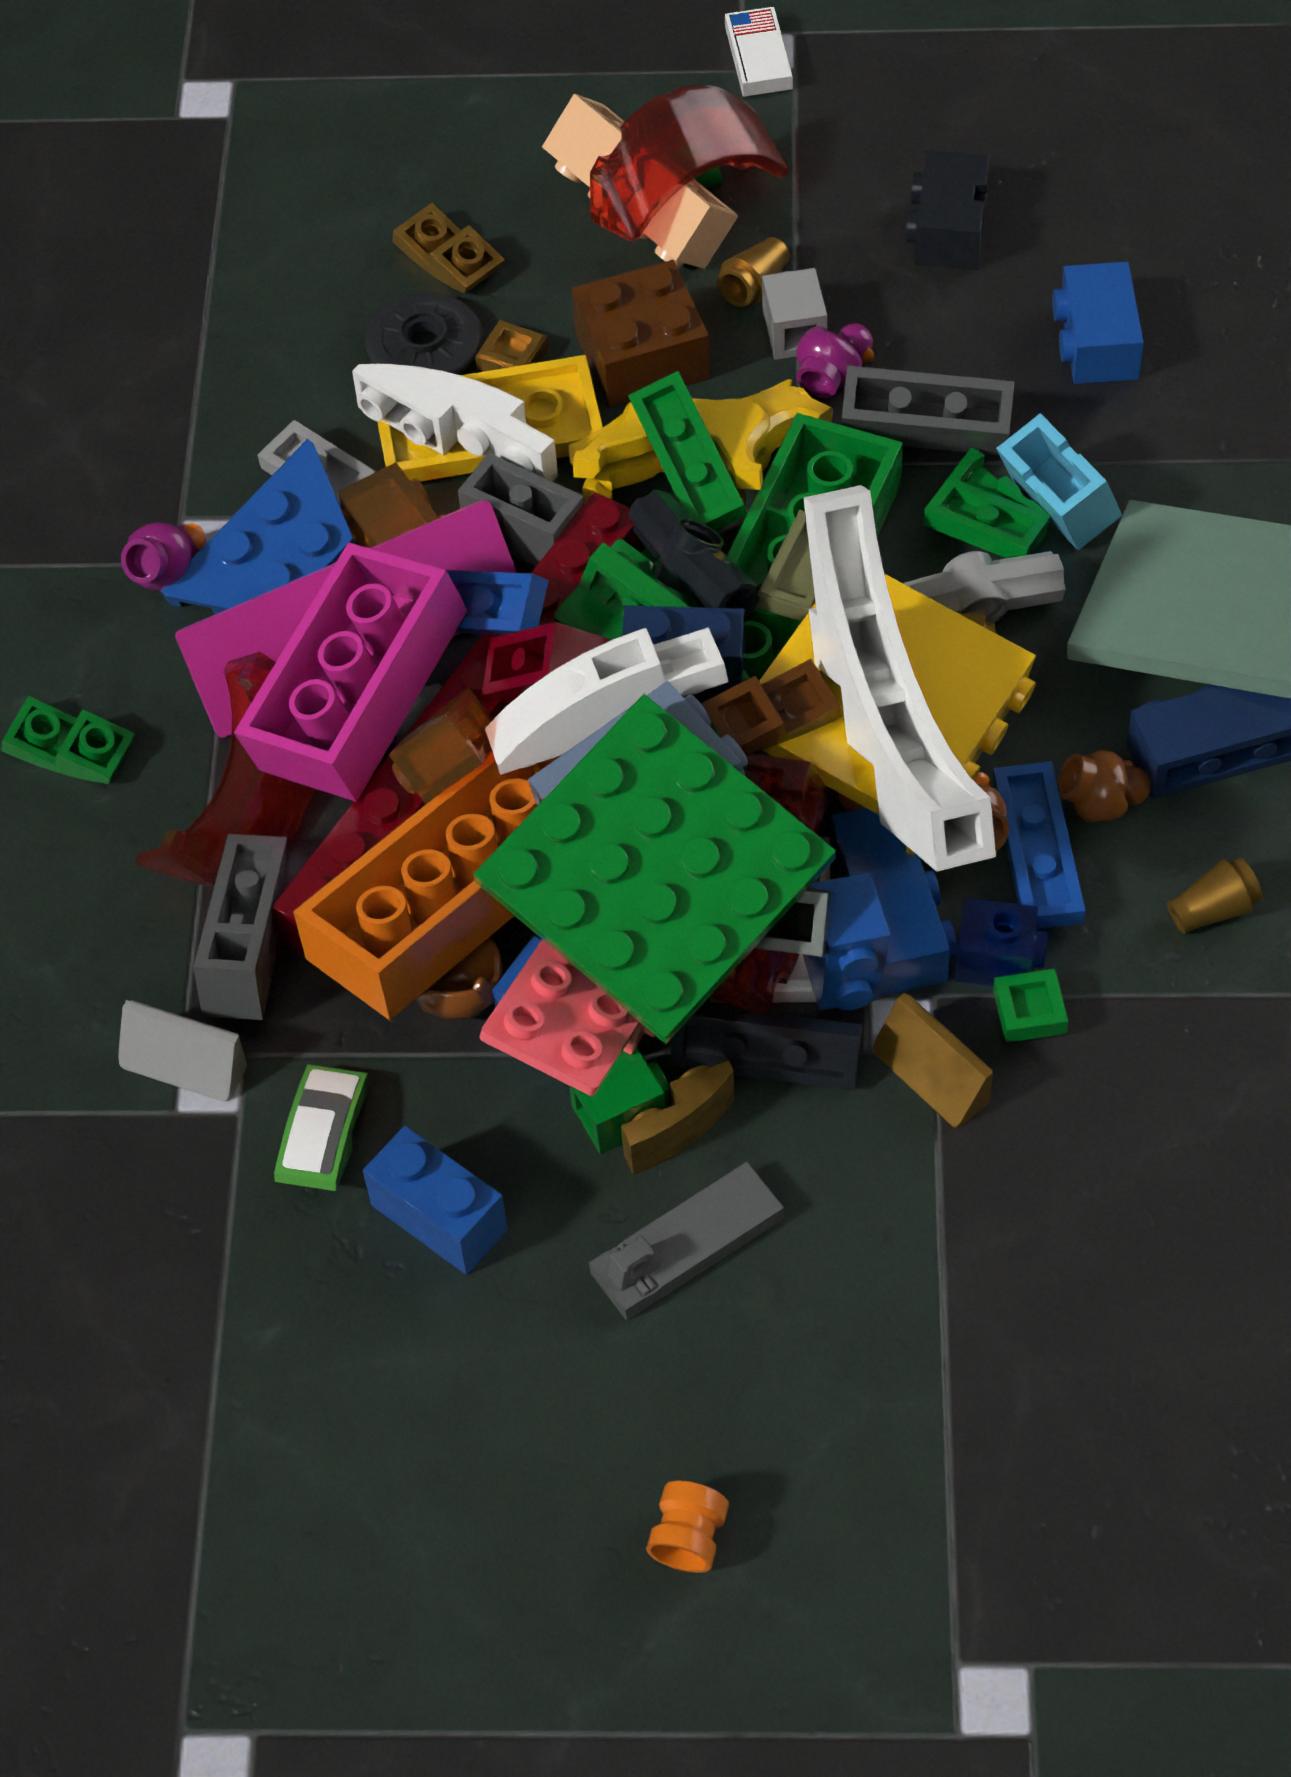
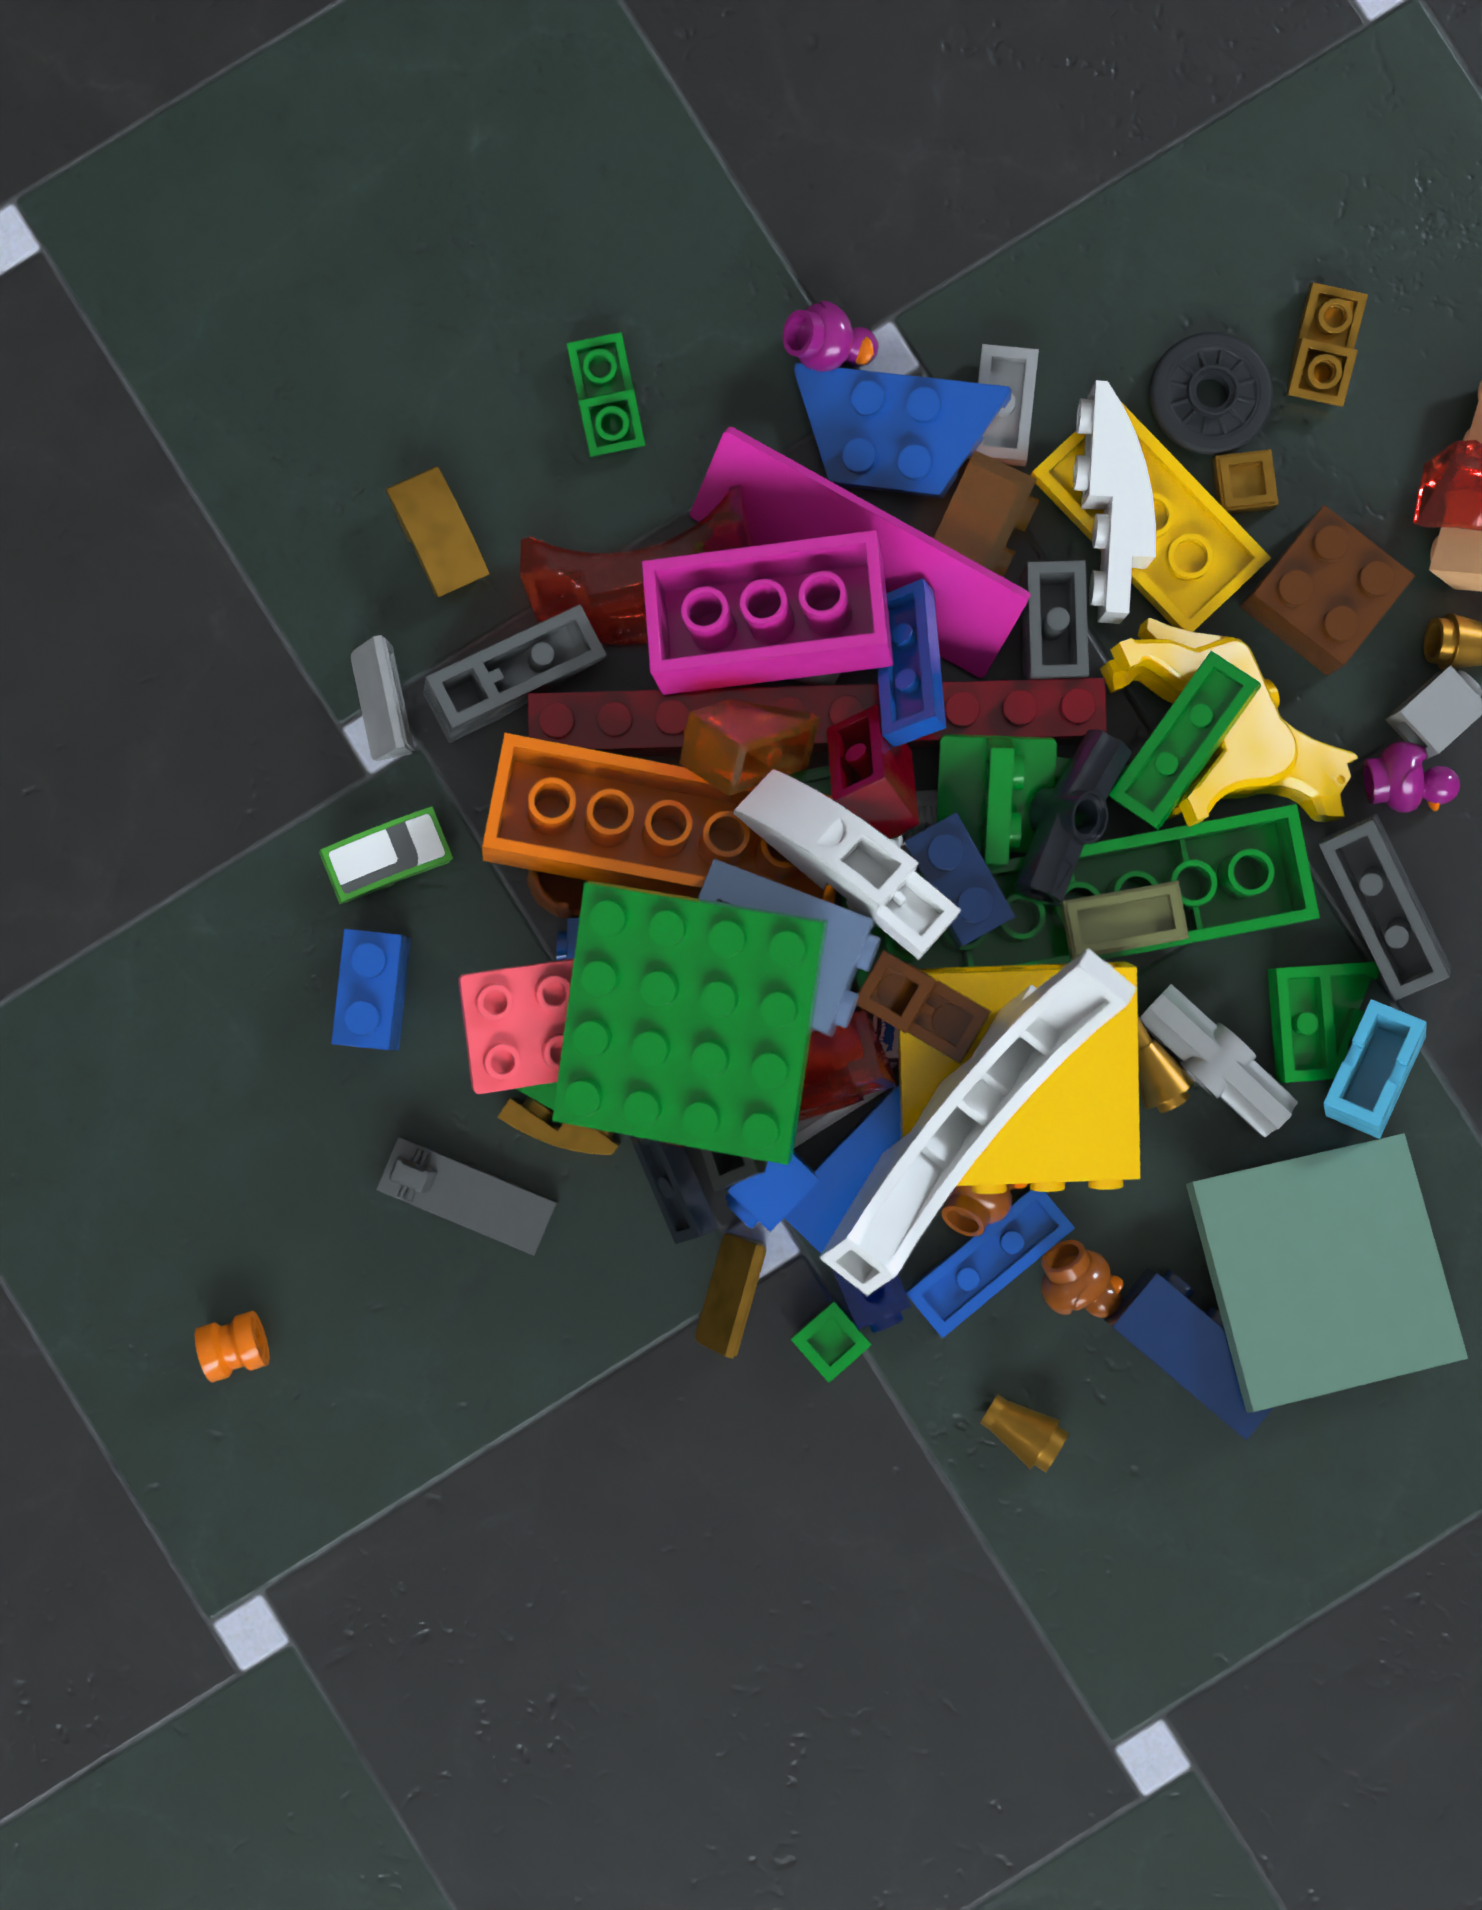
camera: 55 degrees right, 30 degrees up
none -> pearl gold slope [385,466,490,597]

